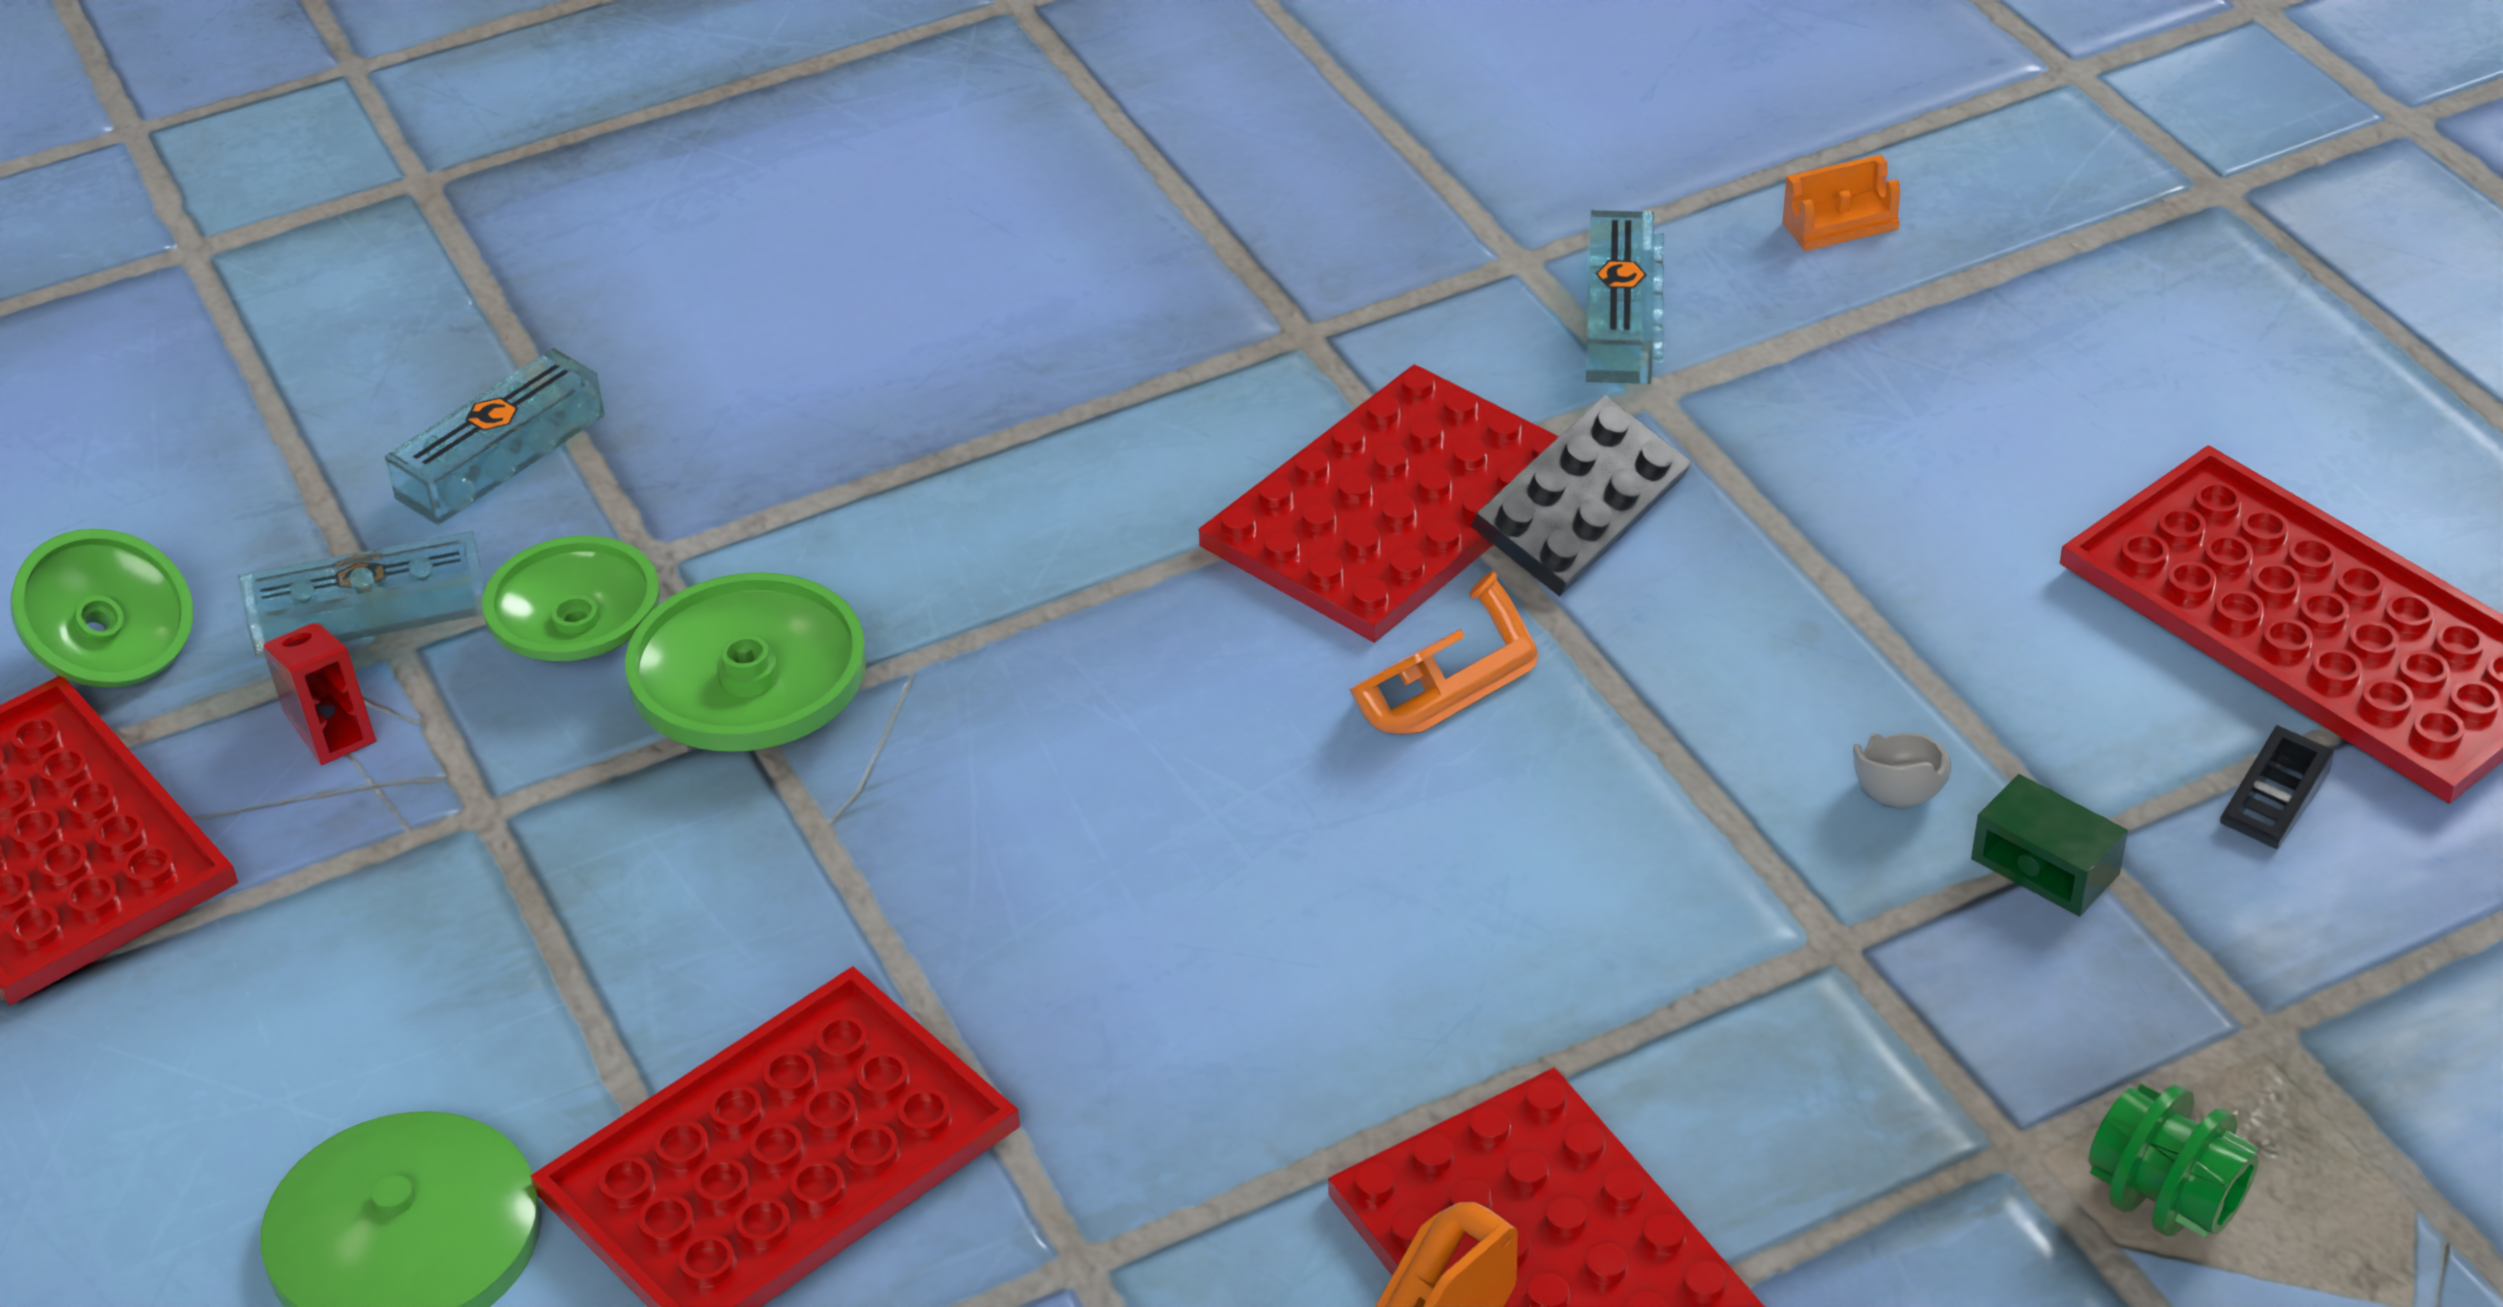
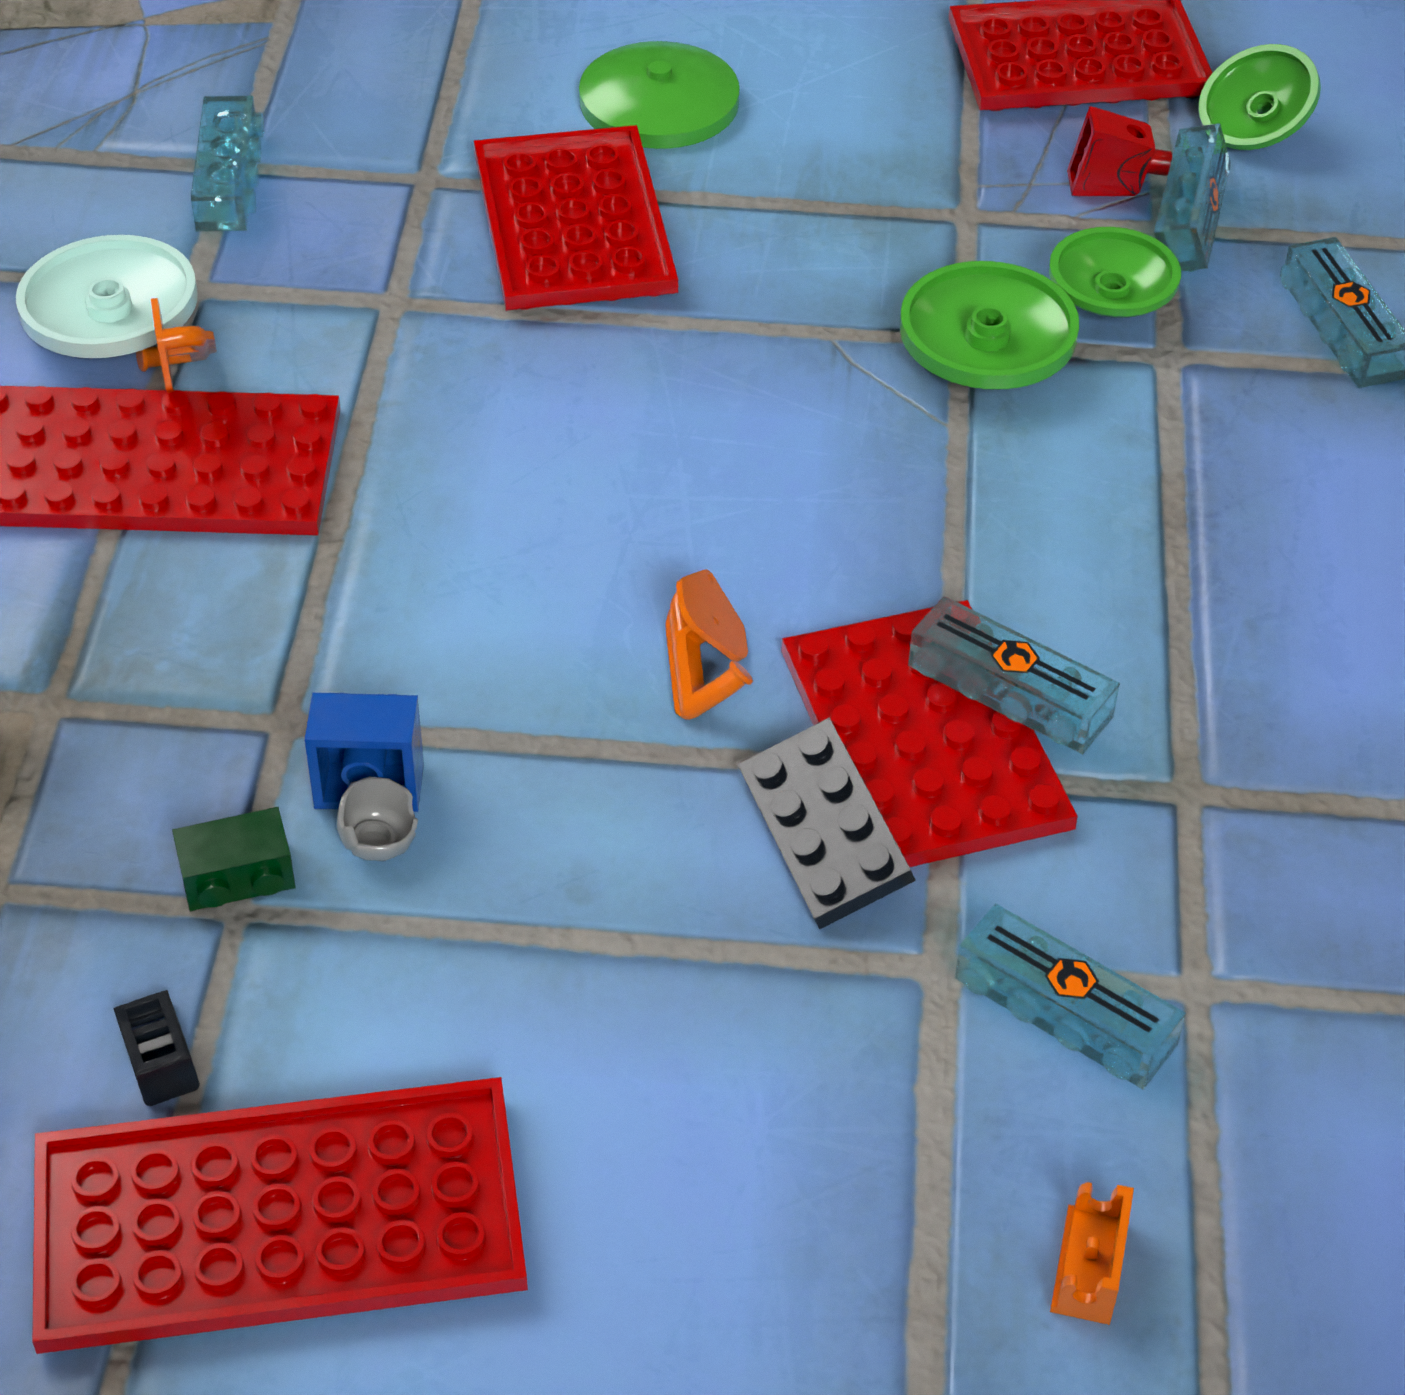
camera: 120 degrees right, 5 degrees up
none -> blue brick [304,692,424,812]
none -> clear light blue brick [908,596,1120,755]

